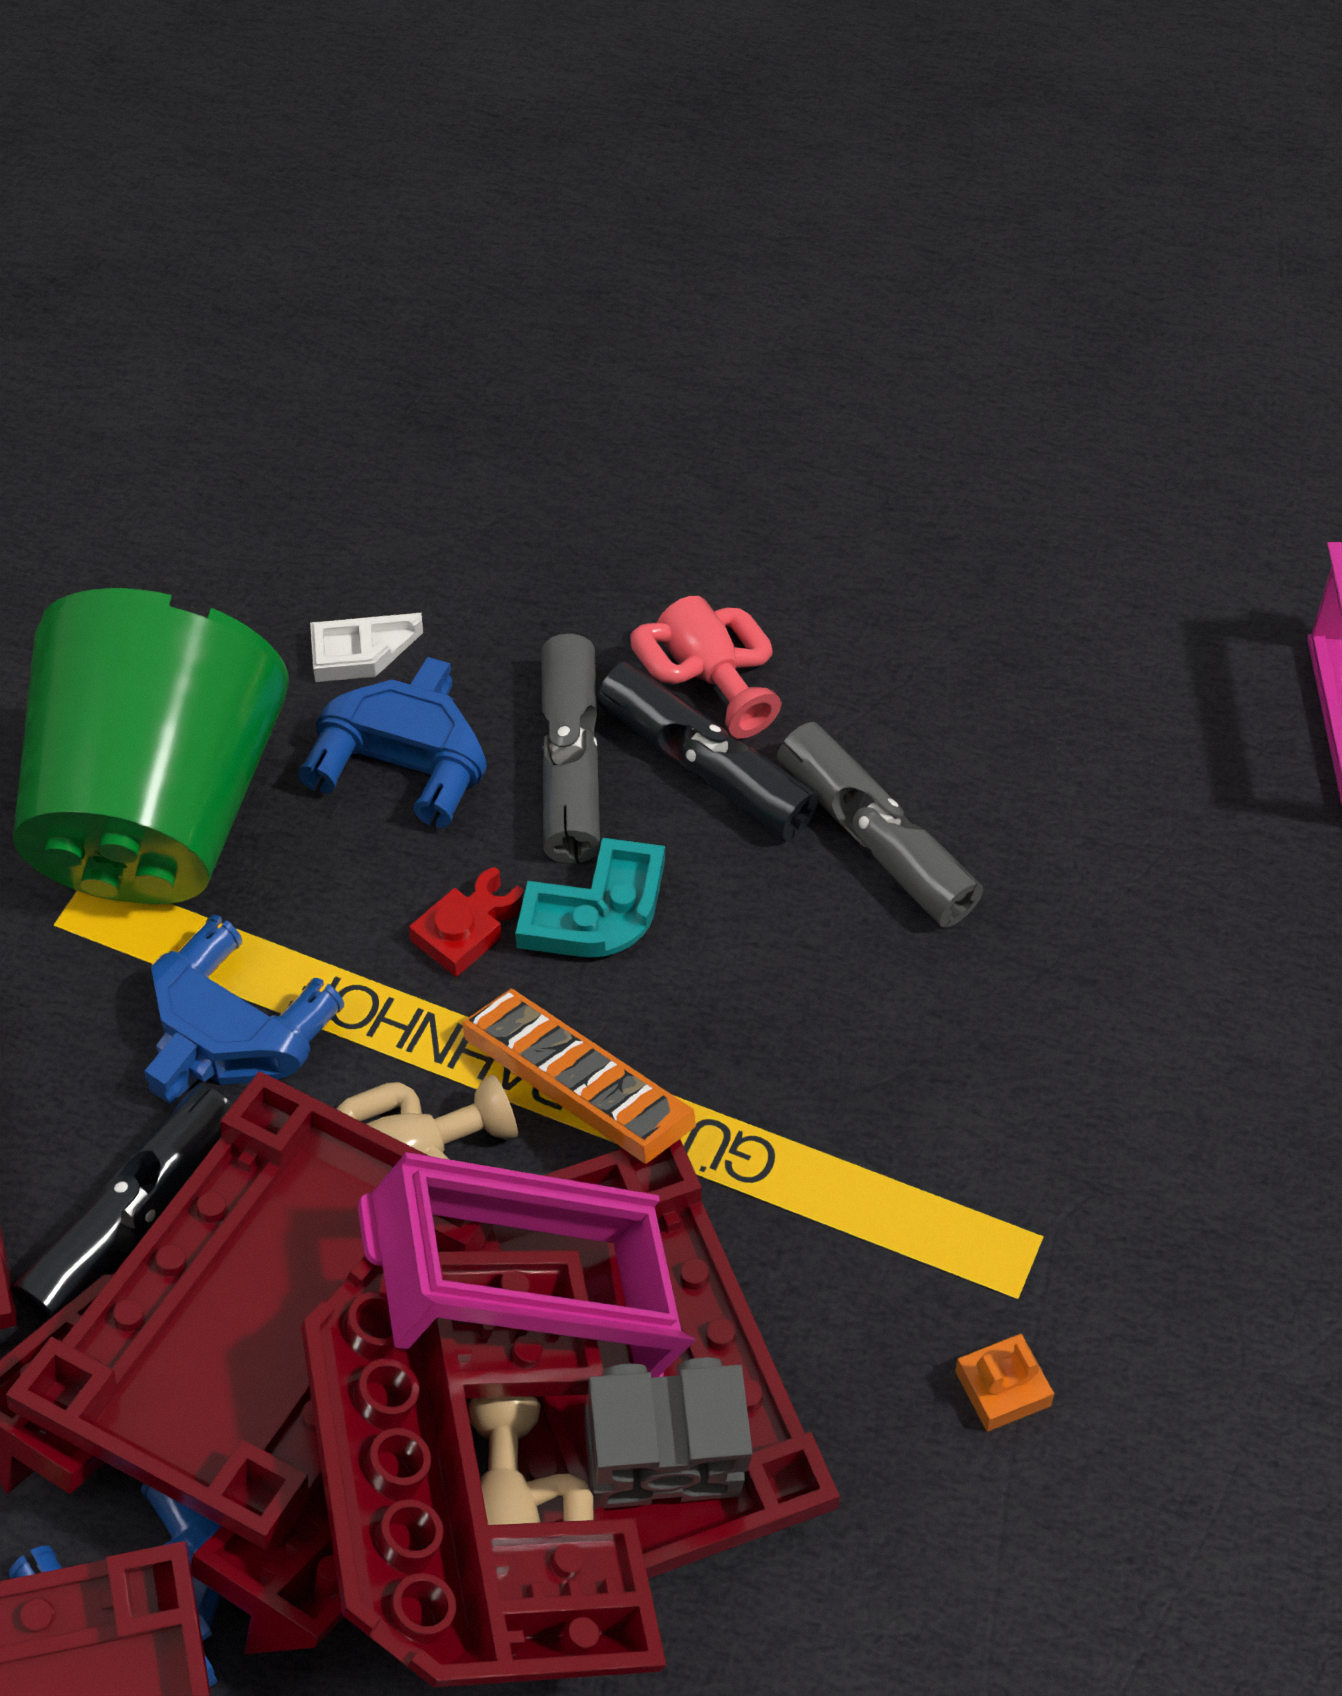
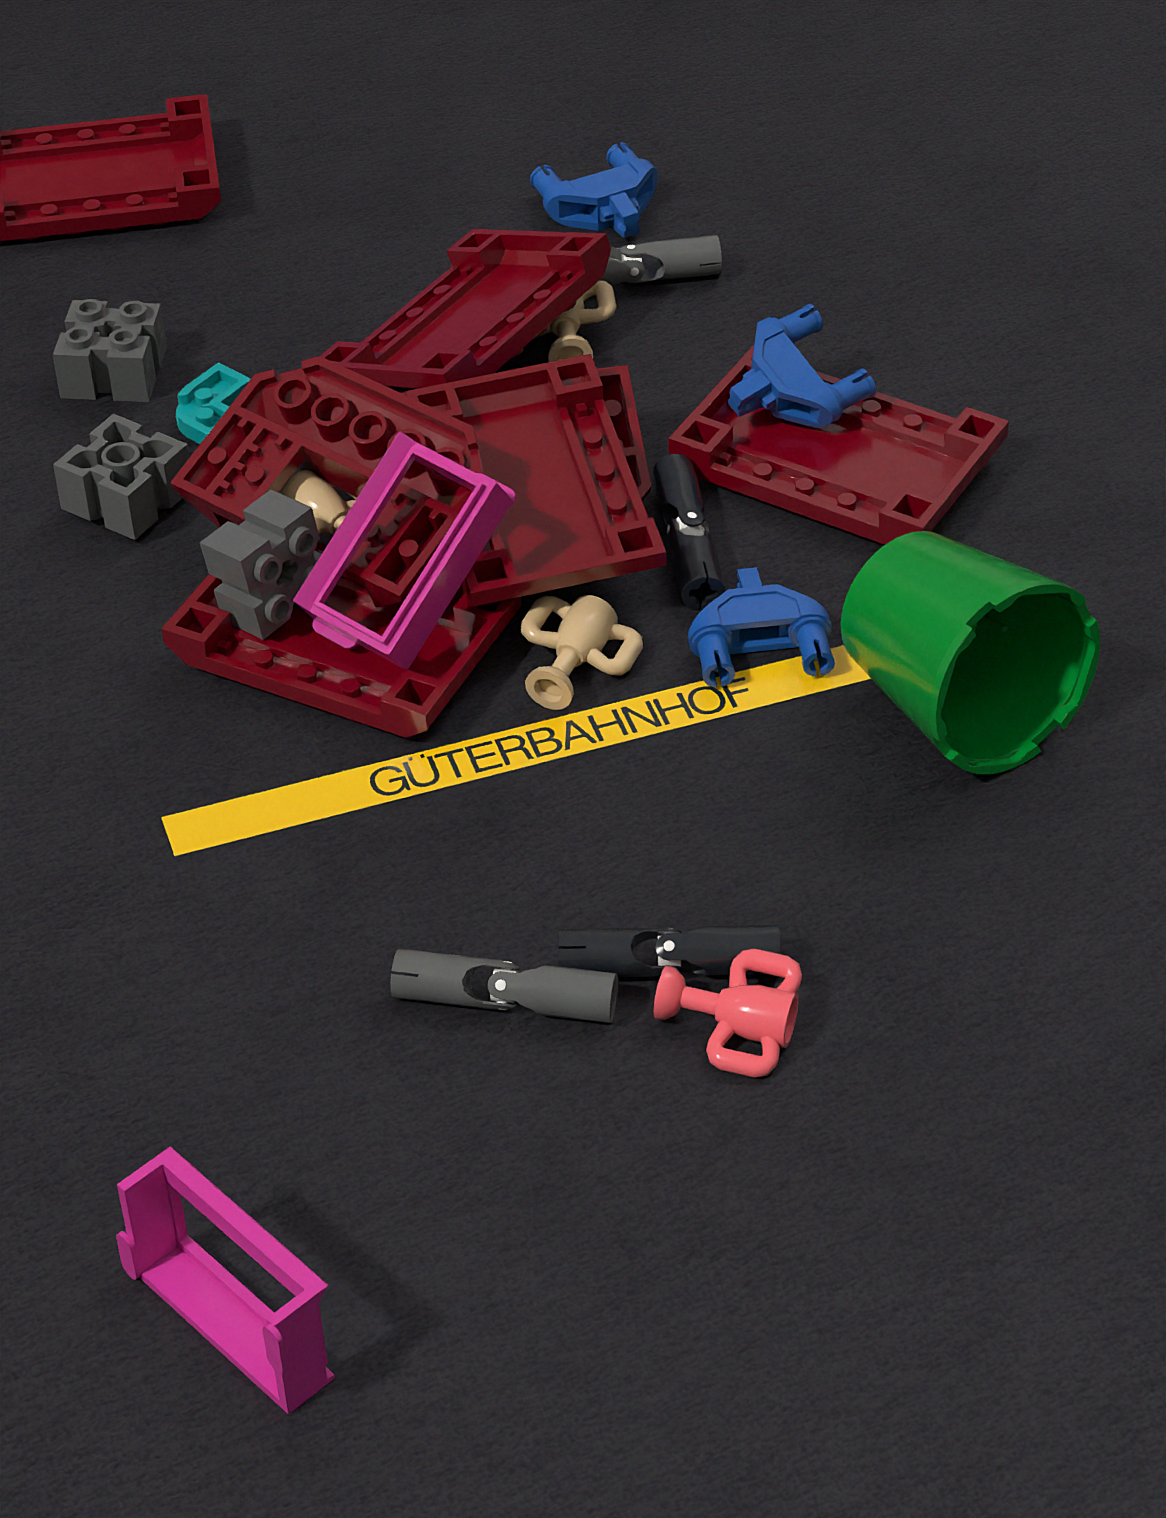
camera: 140 degrees right, 10 degrees down
blue connector [297,657,487,828] -> none
white tile [310,613,423,682] -> none
red plate [409,867,524,977] -> none
tile [462,988,696,1164] -> none
teal plate [515,838,665,957] -> none
dark grey piece [541,634,600,864] -> none
orange tile [955,1333,1054,1432] -> none

